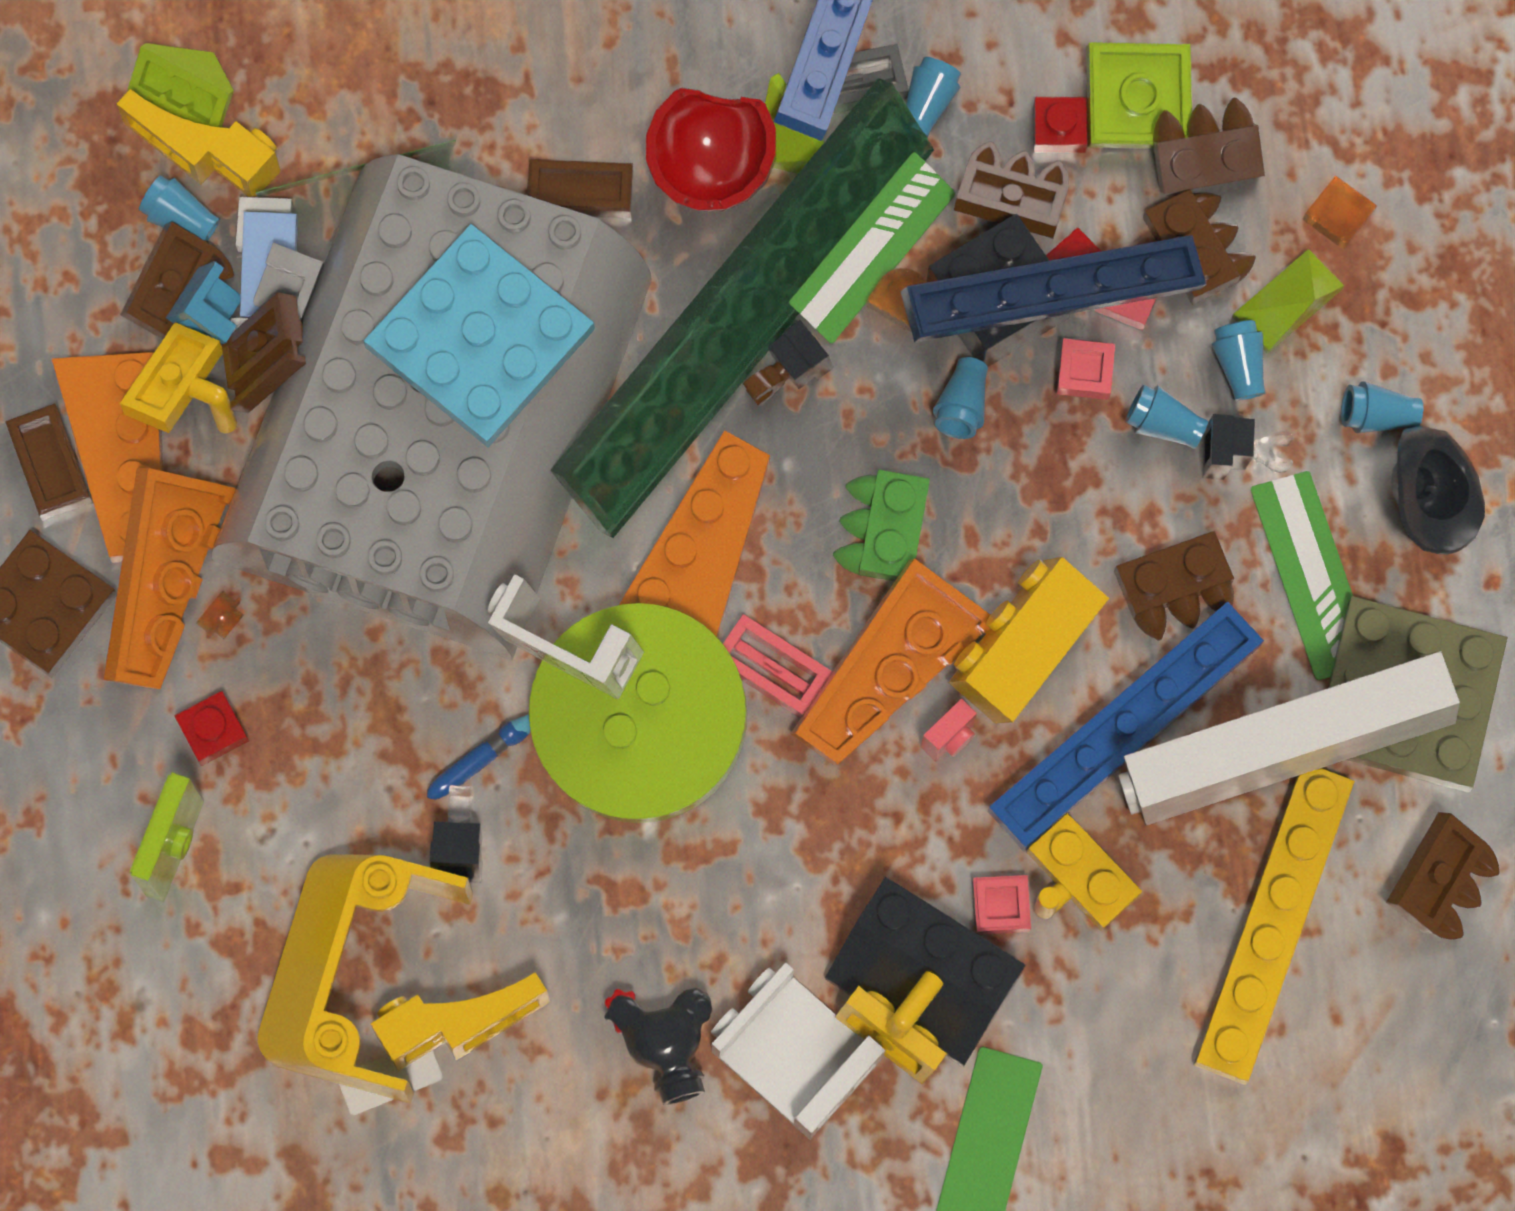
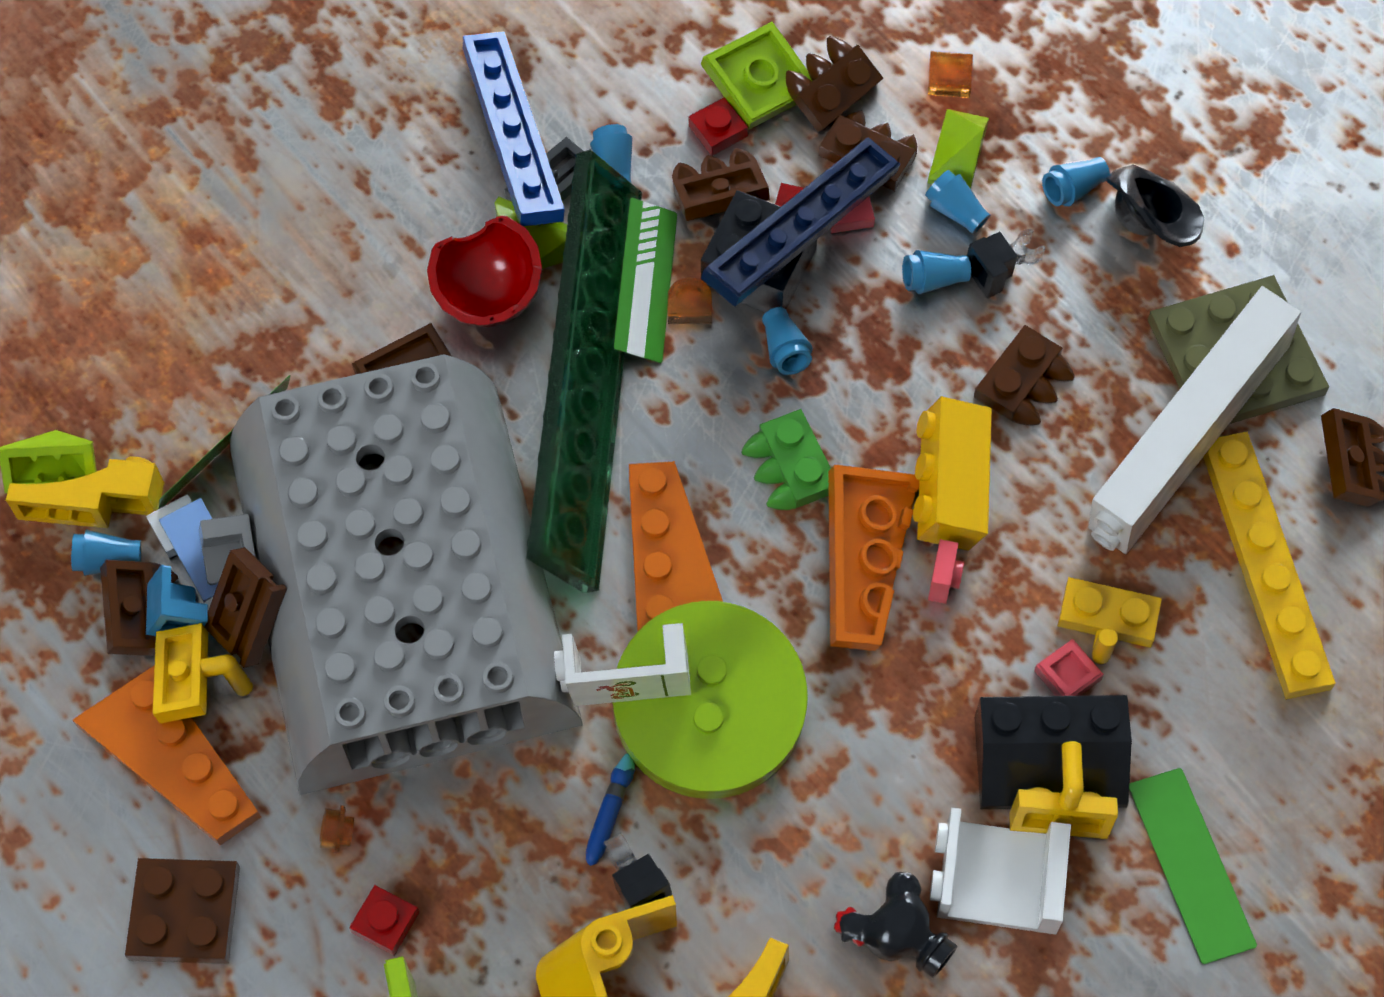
camera: 30 degrees left, 10 degrees down
reddish brown tile [5,403,92,521] -> none
orange wing [103,468,236,689] -> none
medium azure plate [364,224,595,448] -> none
coral tile [723,614,833,719] -> none
black piece [743,320,834,406] -> none
blue plate [988,602,1264,851] -> none
coral plate [1057,338,1115,400] -> none
bright green sticker [1251,471,1353,680] -> none

